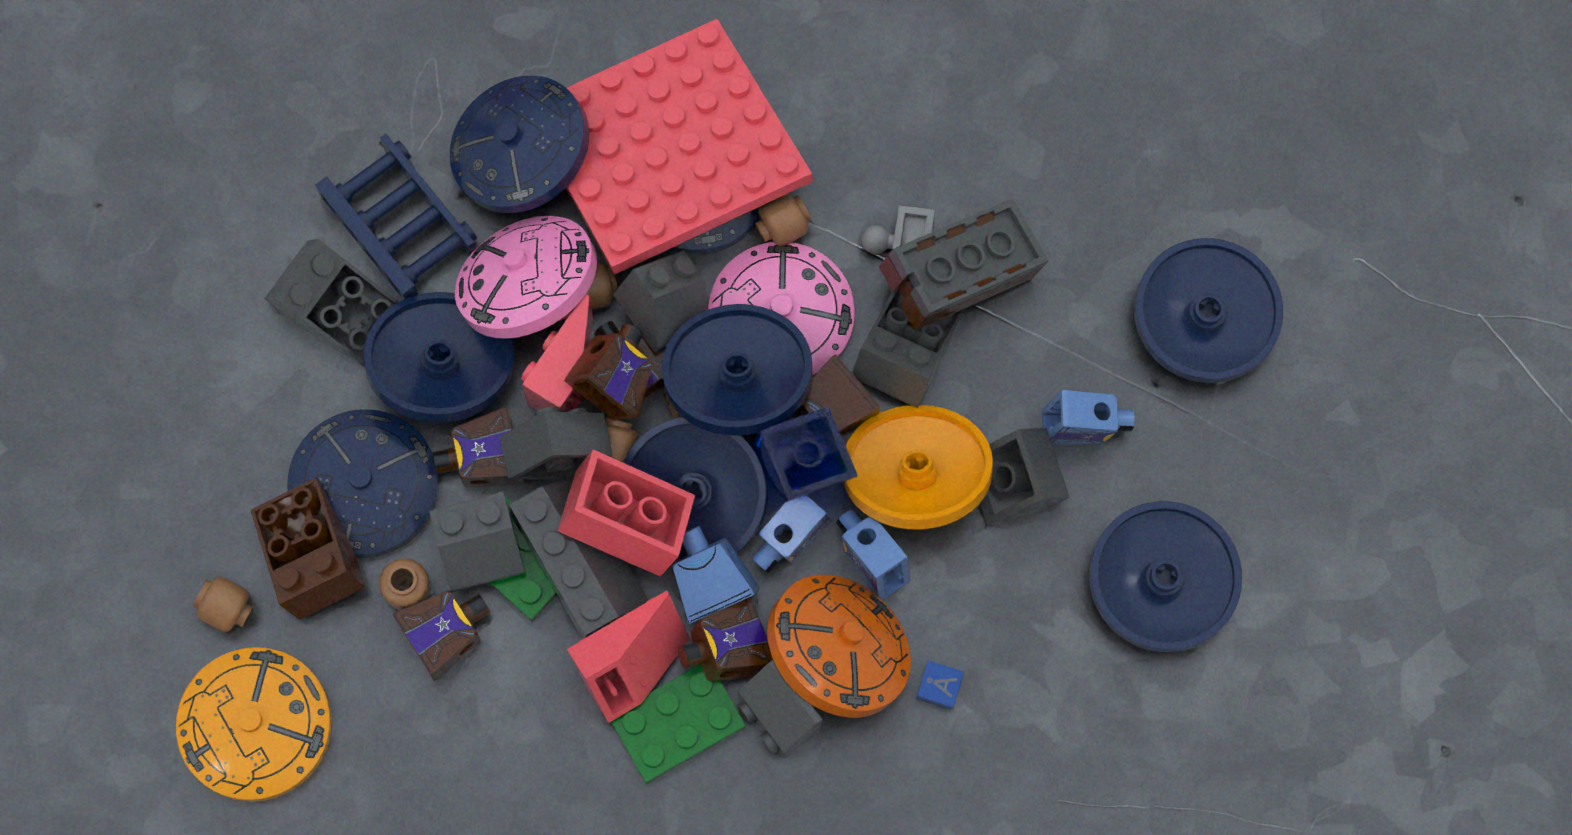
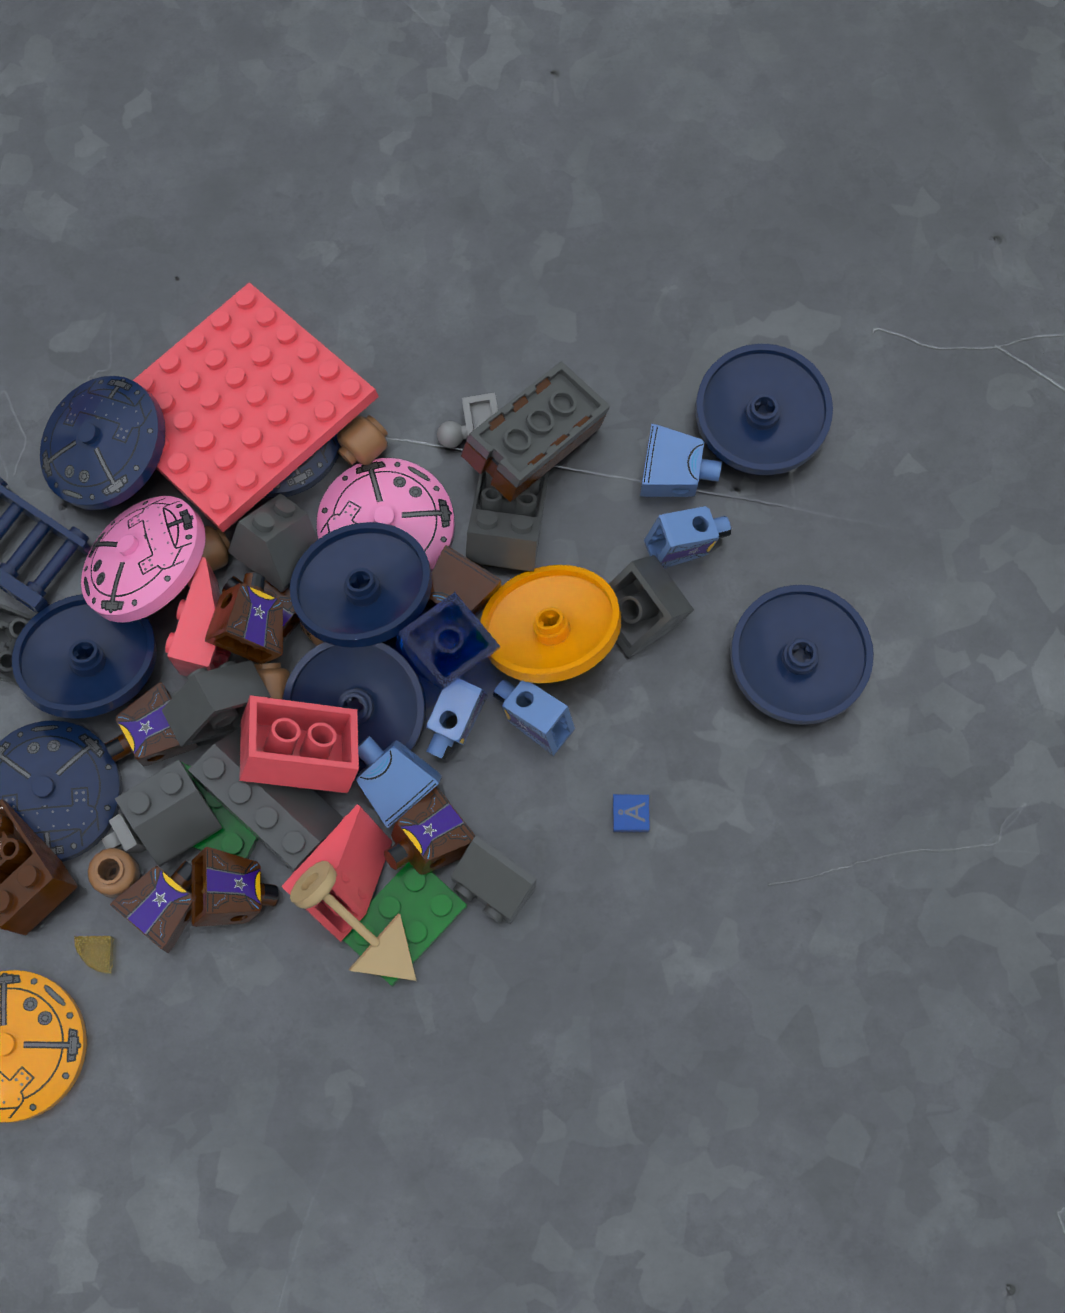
camera: 15 degrees left, 0 degrees up
orange dish [767,575,911,718] -> none
none -> clear yellow tile [74,936,114,974]
none -> light grey tile [102,813,146,853]
none -> reddish brown torso [191,847,278,927]
none -> tan piece [290,861,416,981]
none -> medium blue torso [640,424,722,497]

